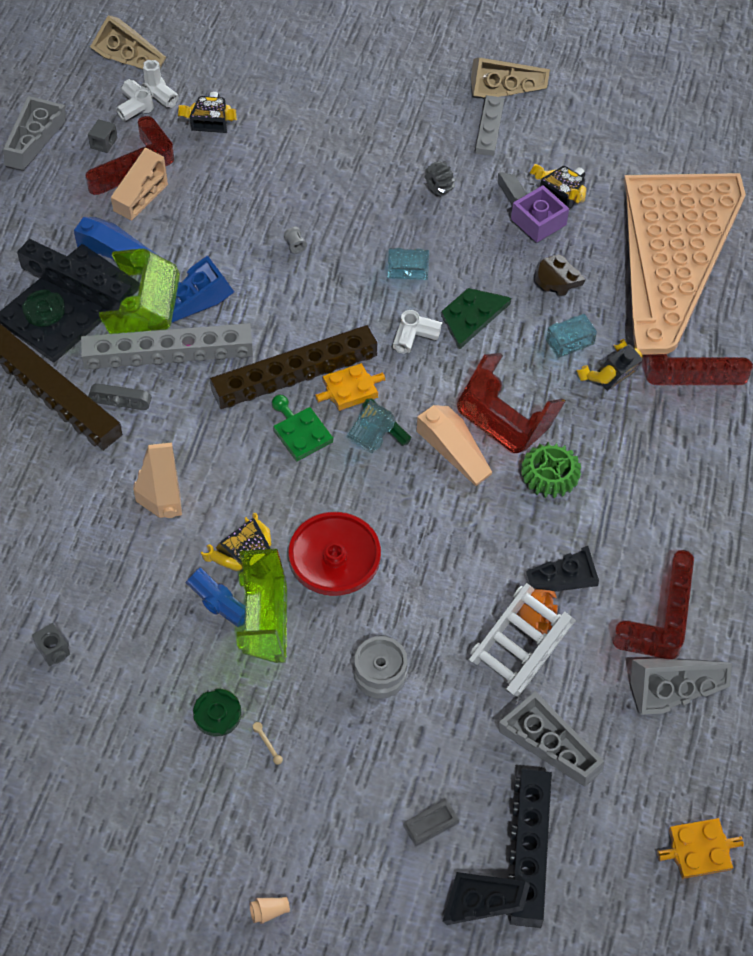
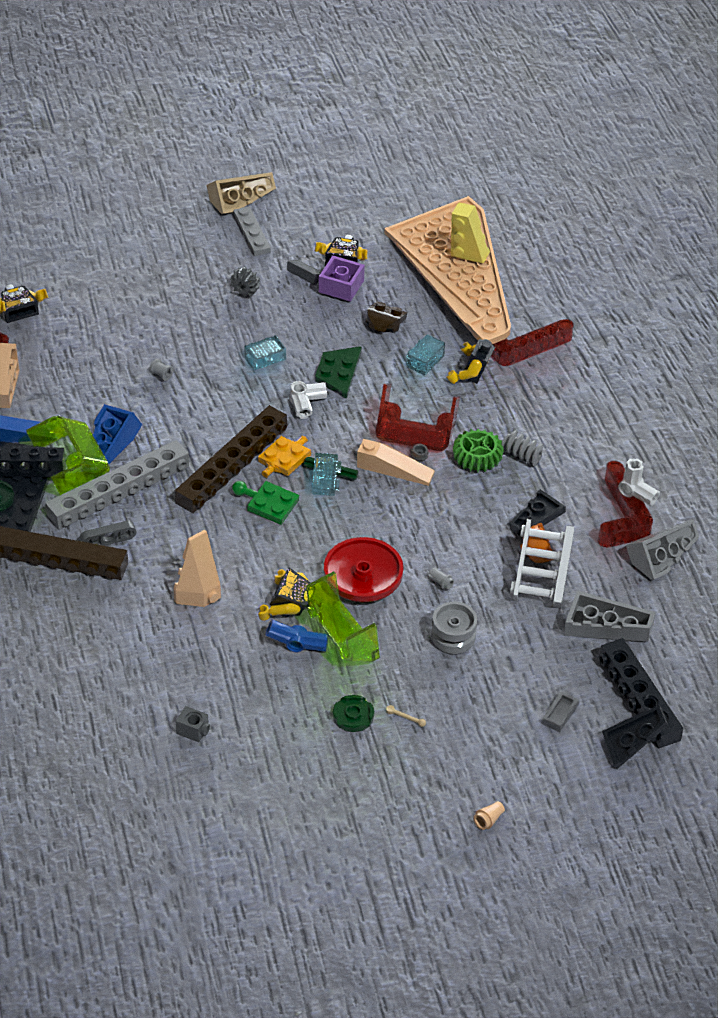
camera: 30 degrees left, 10 degrees down
none -> dark grey plate [410,444,429,461]
none -> light grey pin [428,568,454,590]
none -> light yellow wedge [451,202,490,263]
none -> light grey piece [501,430,543,466]
none -> white piece [619,459,660,506]

